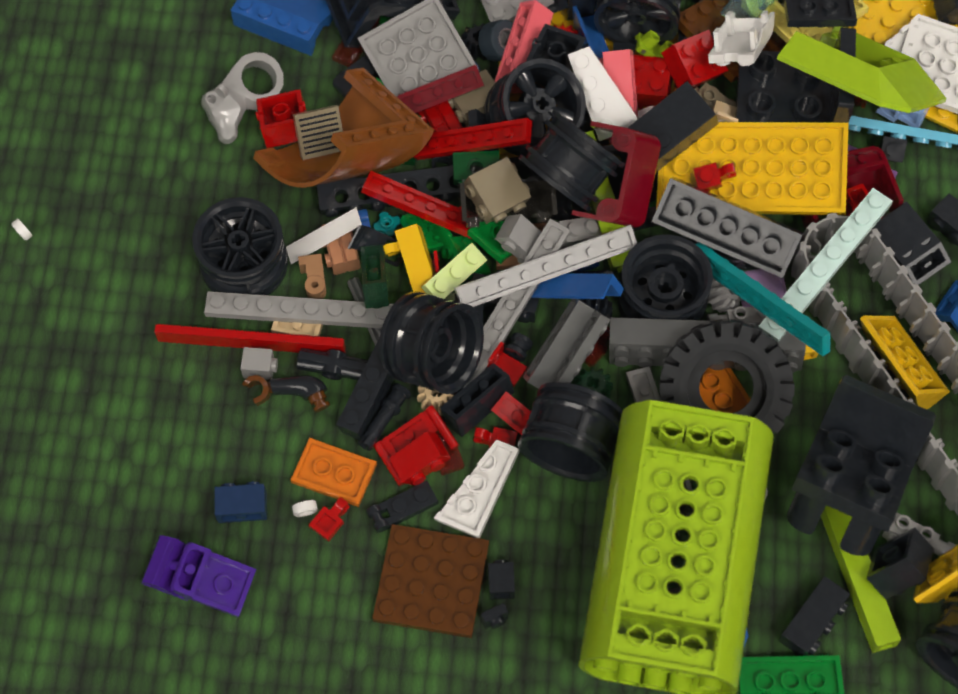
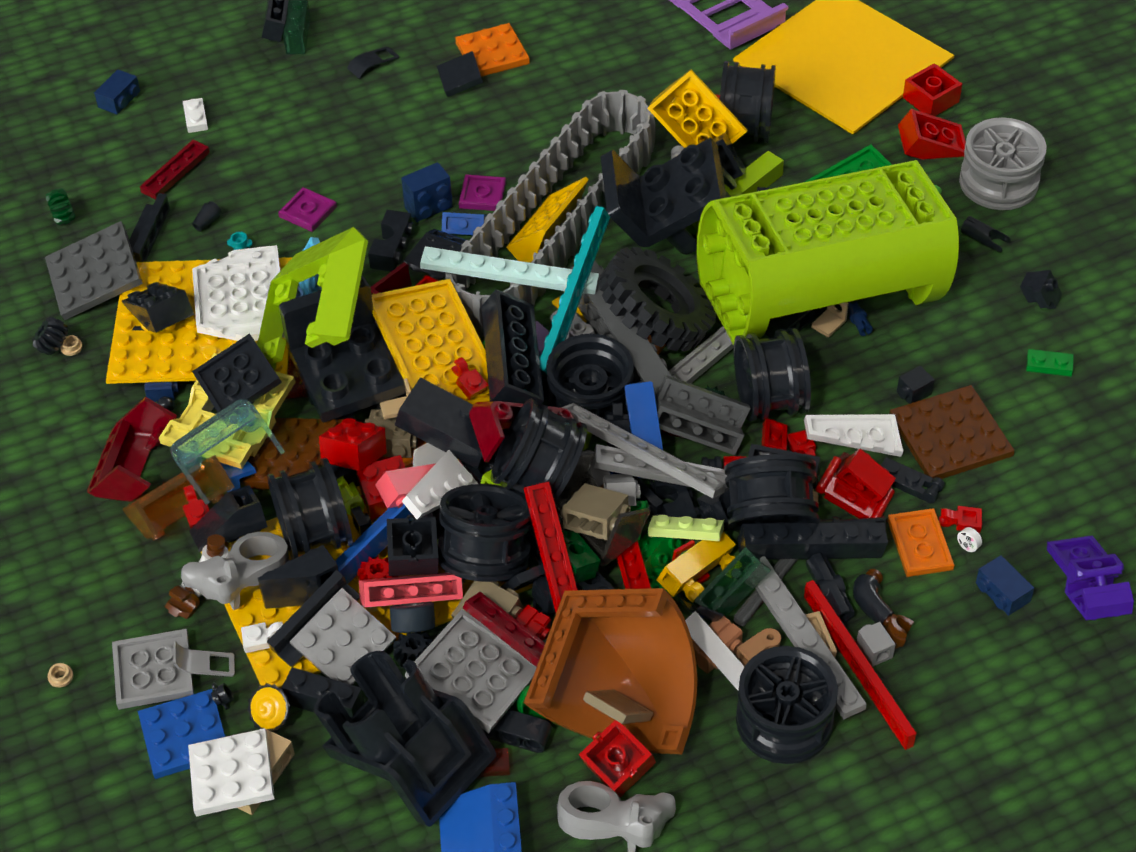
camera: 120 degrees left, 15 degrees down
black plate [481,603,508,629] -> none
white piece [708,10,775,66] -> none

